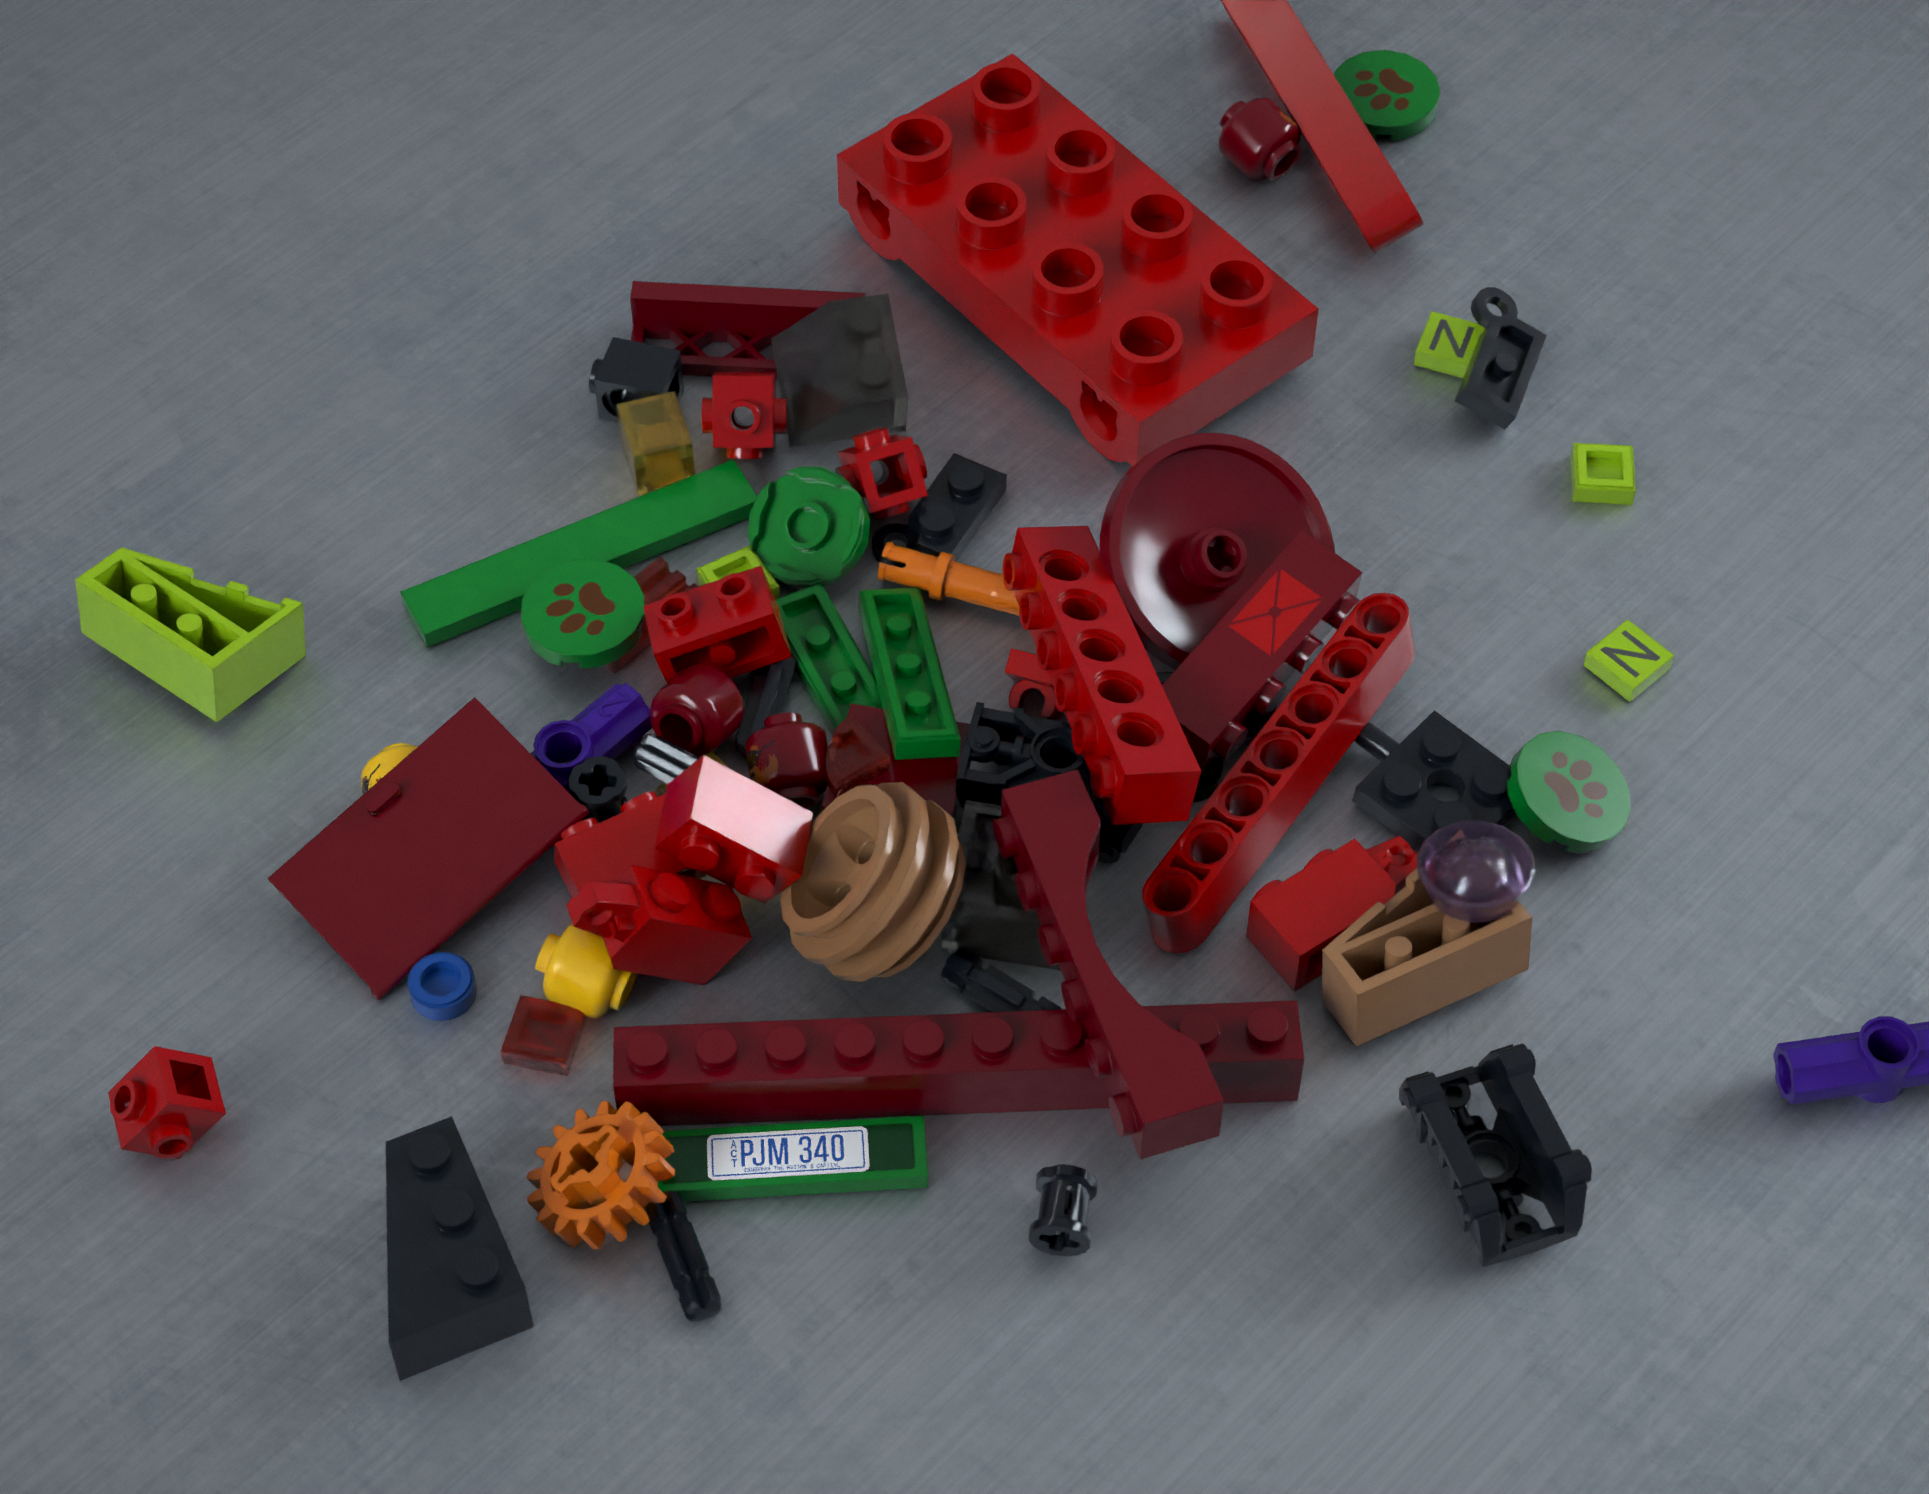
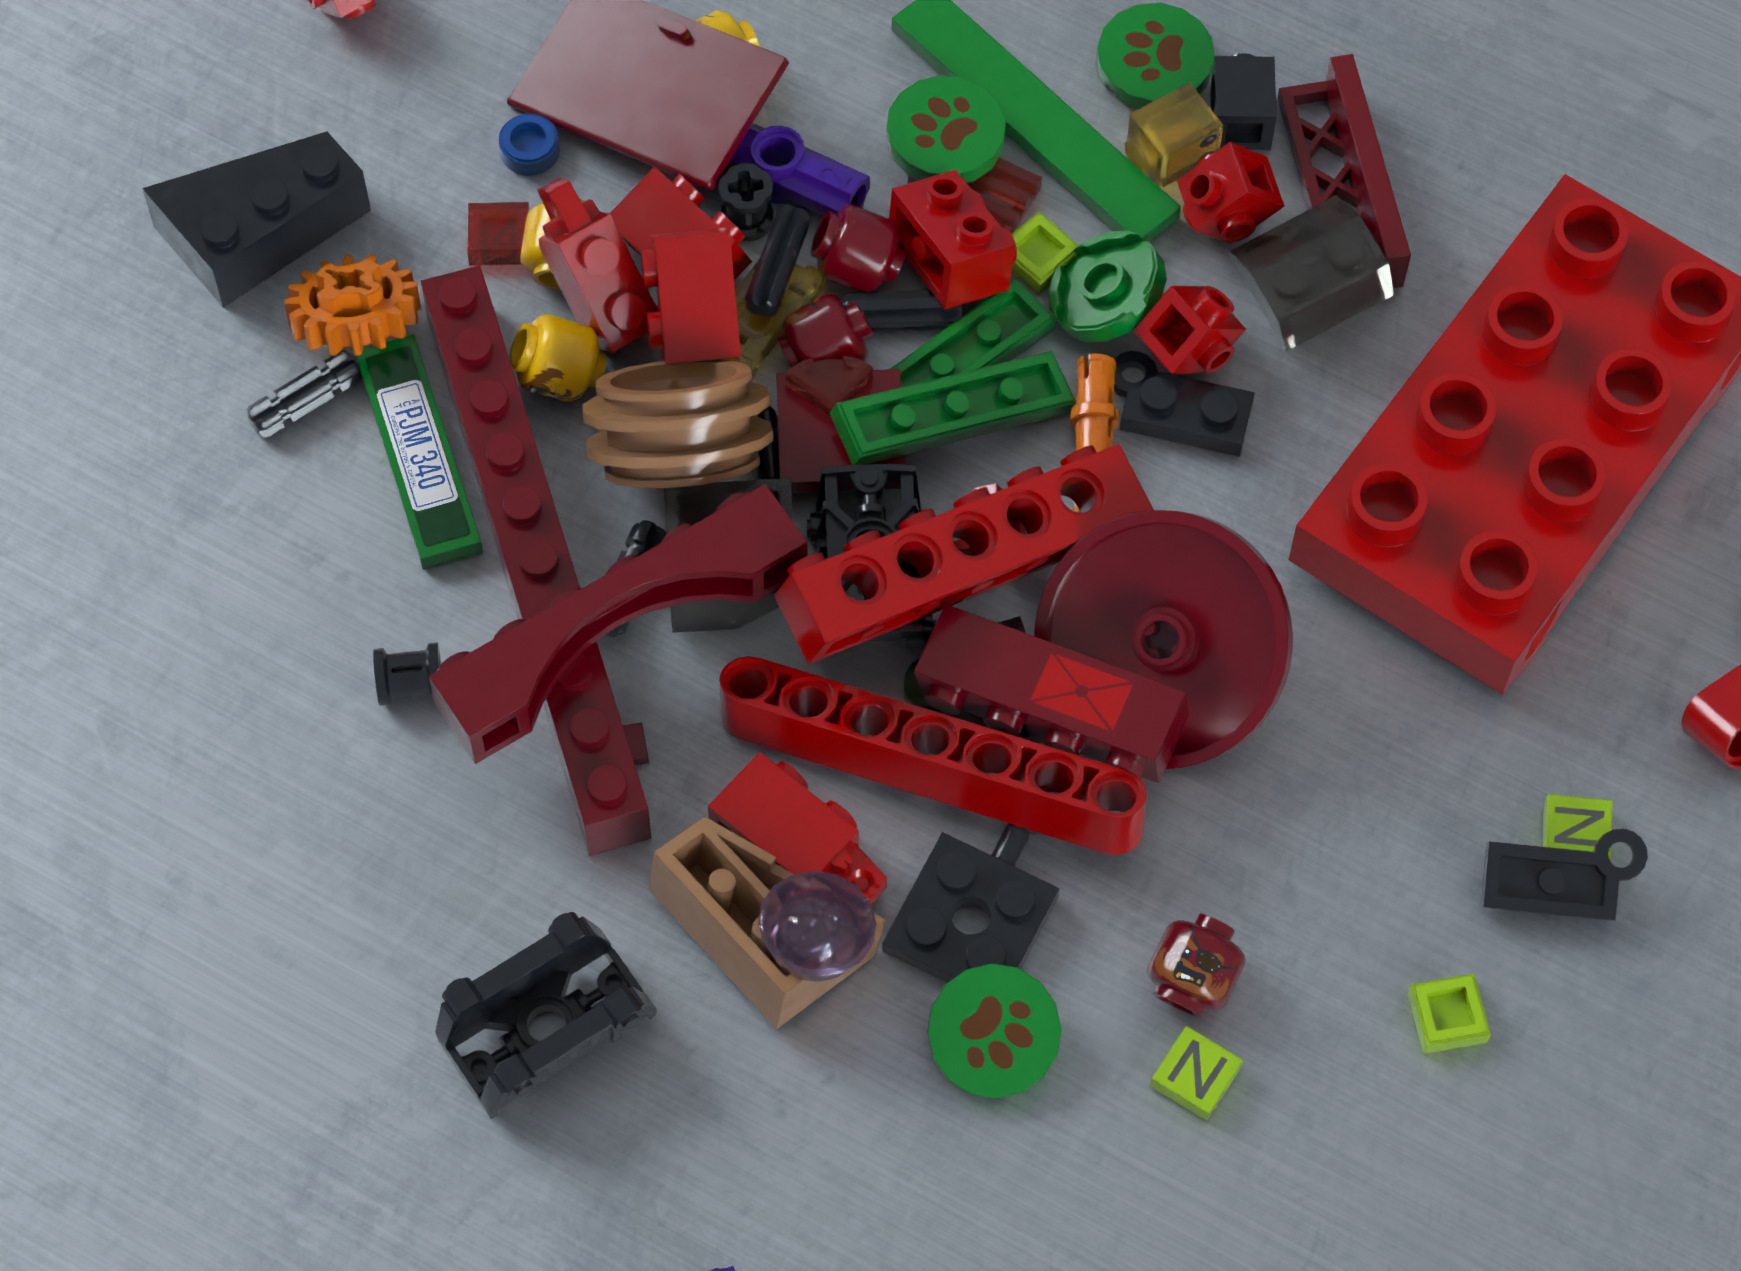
camera: 75 degrees right, 10 degrees up
none -> yellow head [509,314,606,402]
none -> green tile [1096,3,1215,112]
none -> dark red head [1147,913,1246,1018]

